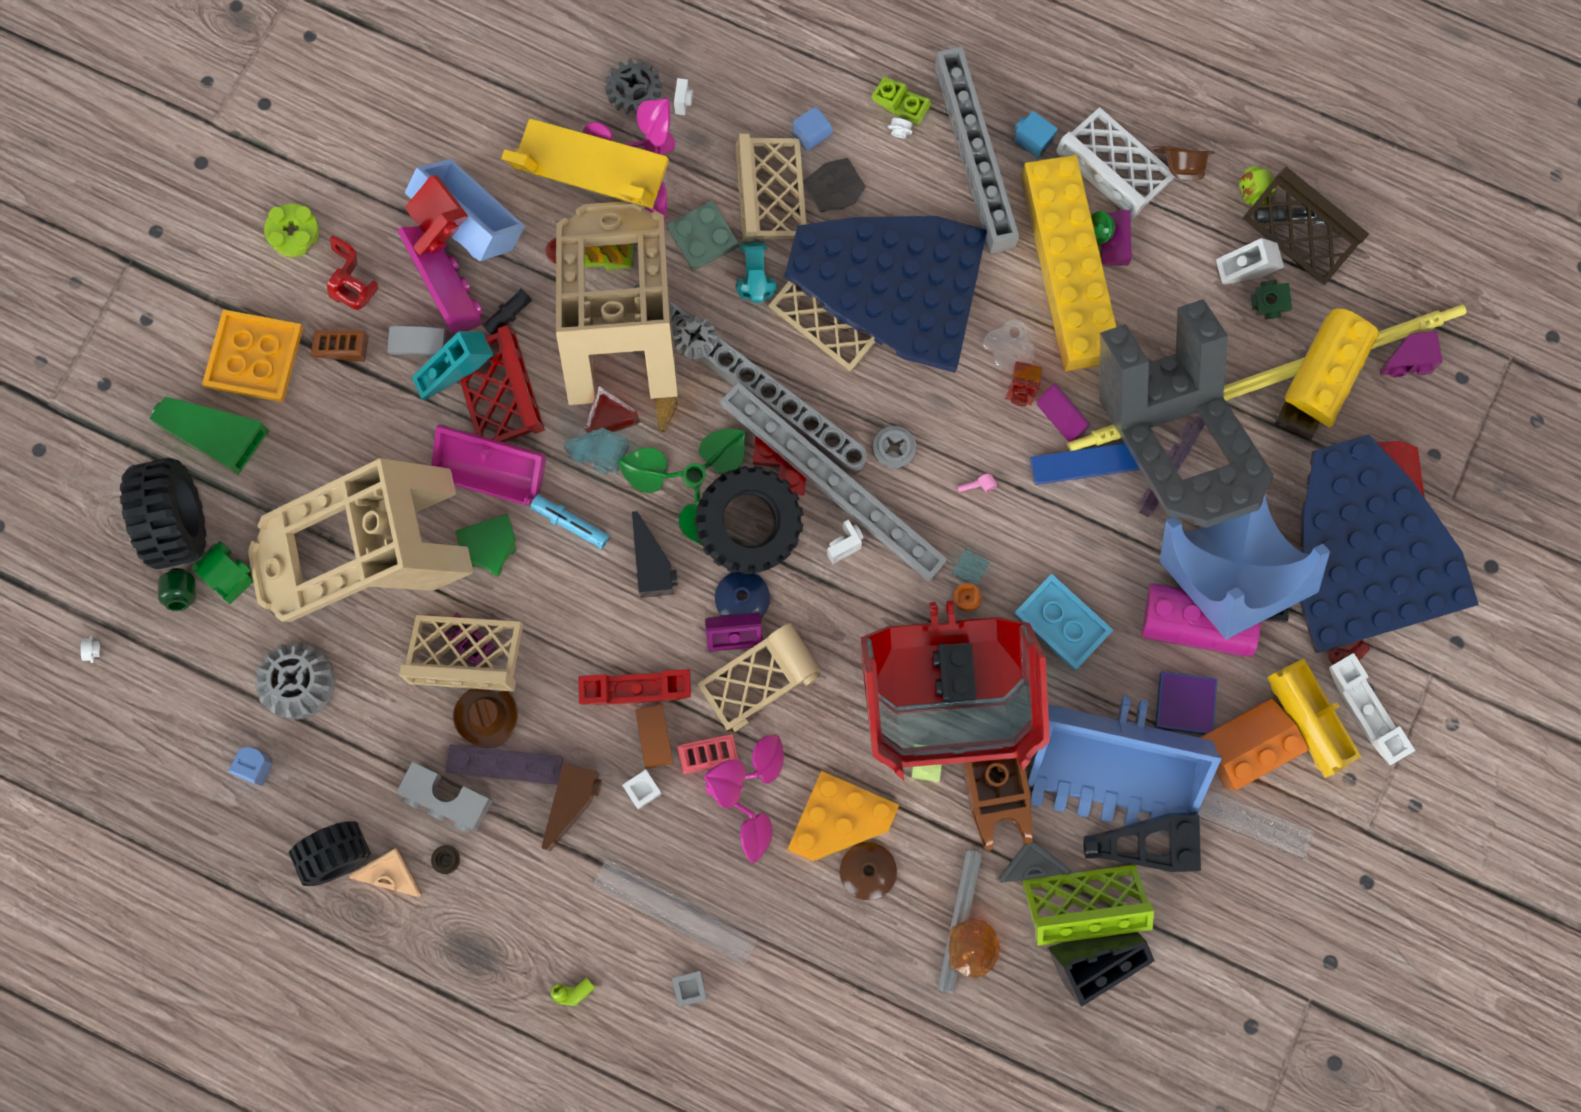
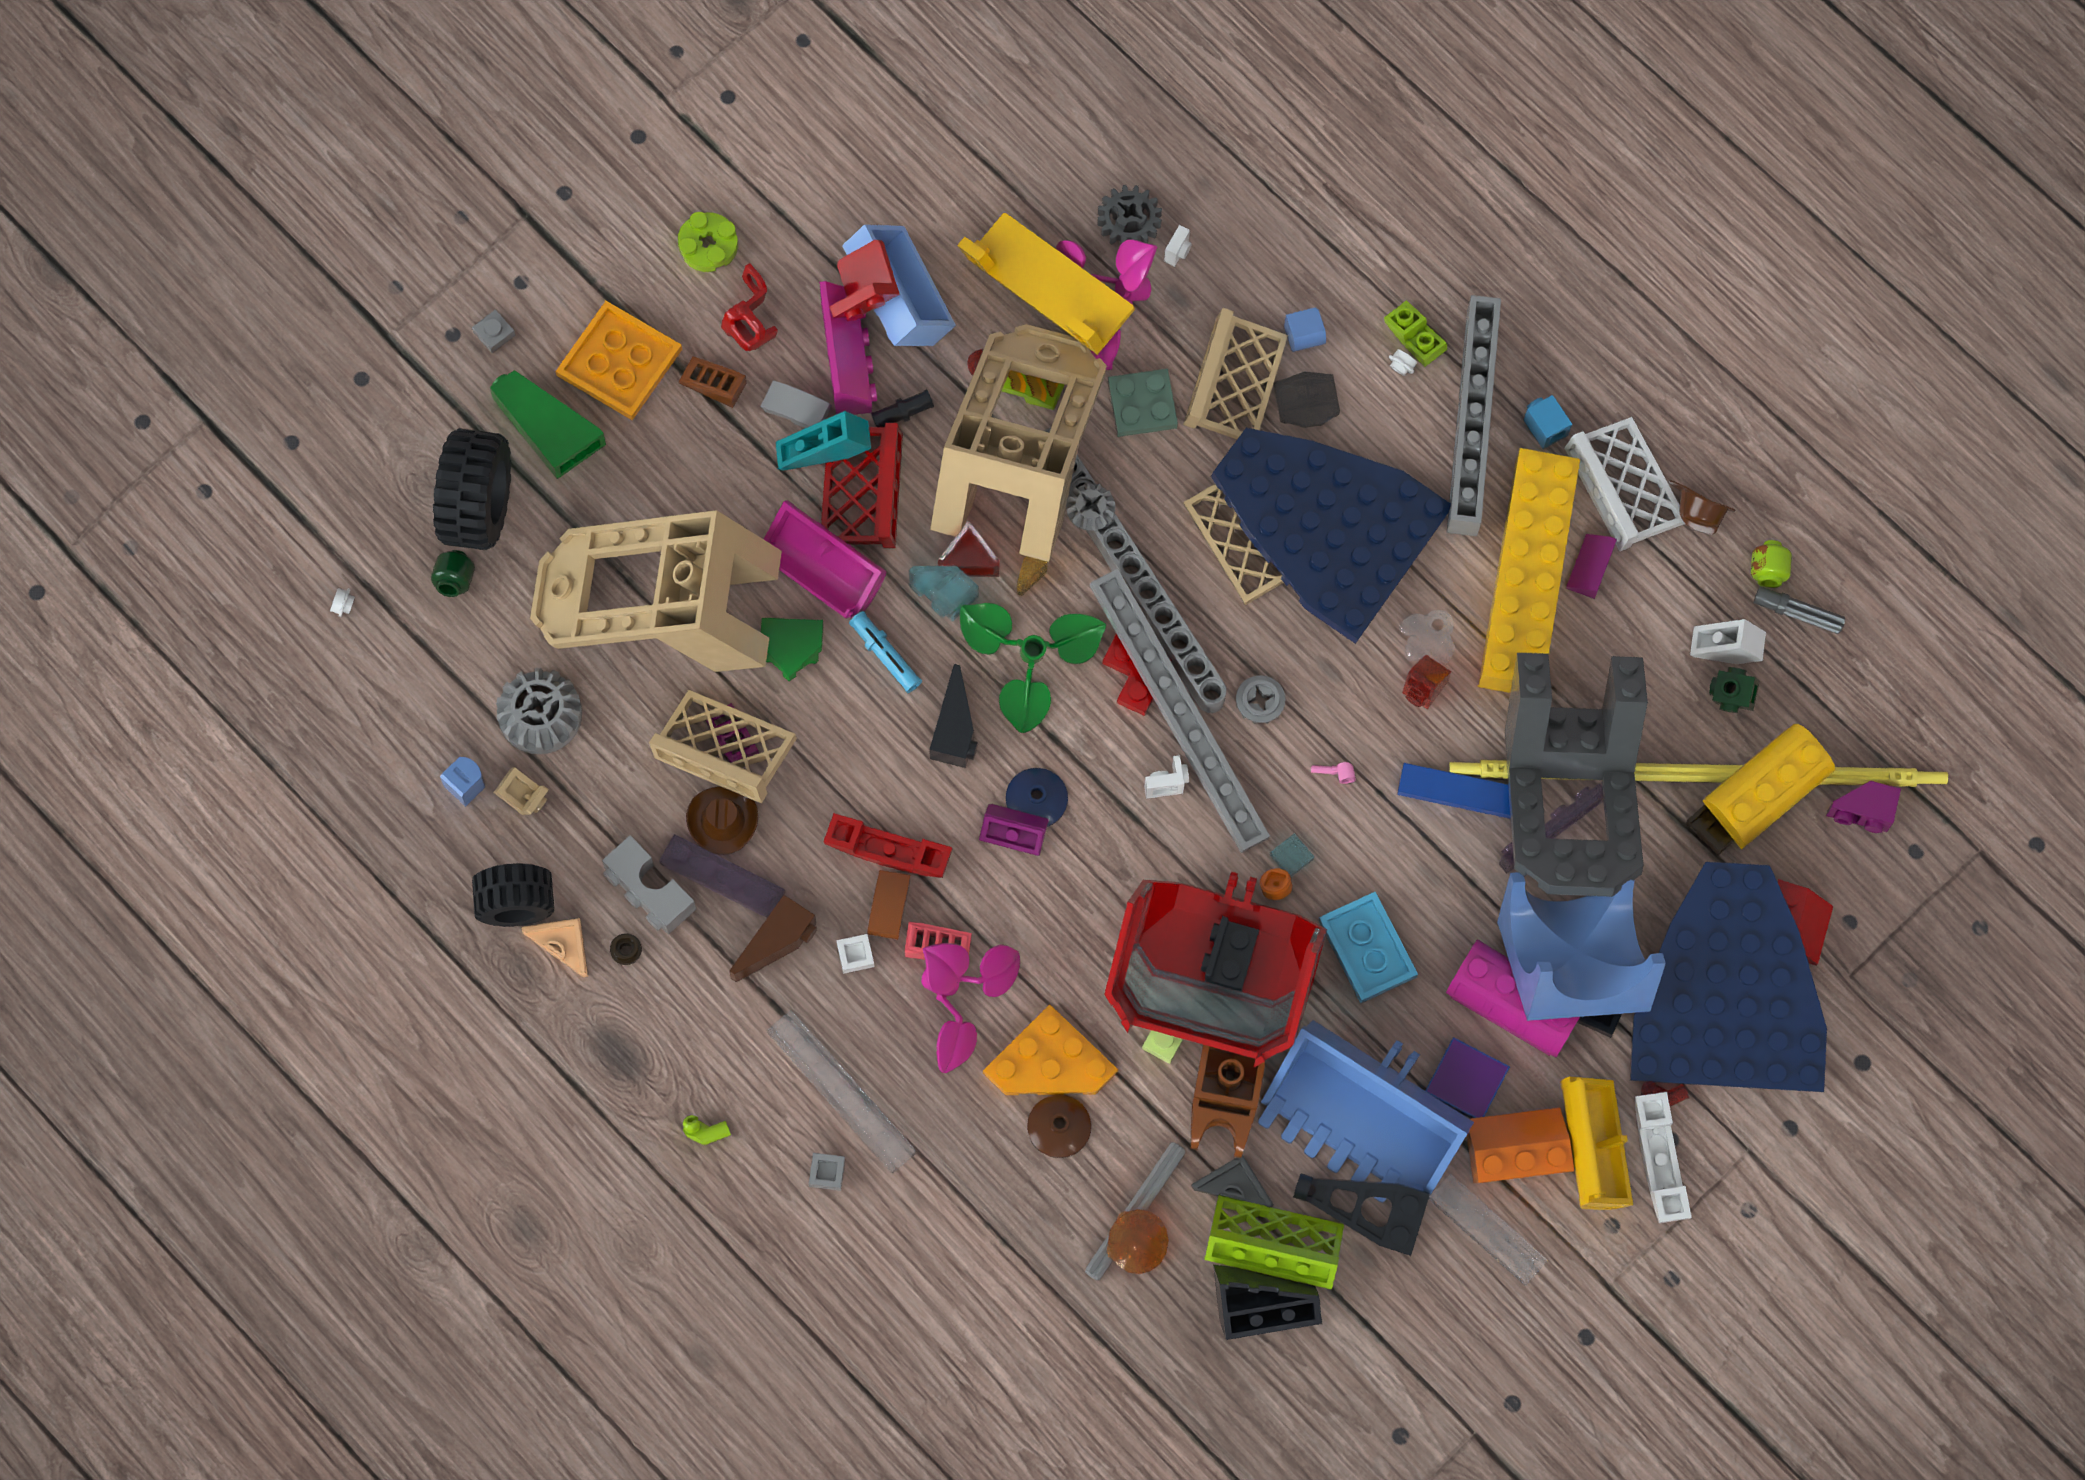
camera: 20 degrees right, 5 degrees down
green cylinder [191,541,254,604] -> none
black tyre [695,466,804,574] -> none
tan piece [697,623,821,733] -> none
teal piece [736,242,777,303] -> none
magenta slope [1037,383,1089,442] -> none
green hat [1091,211,1115,244] -> none
dark brown fence [1242,166,1369,285] -> none
none -> light grey plate [472,309,515,353]
none -> tan bracket [493,767,549,815]

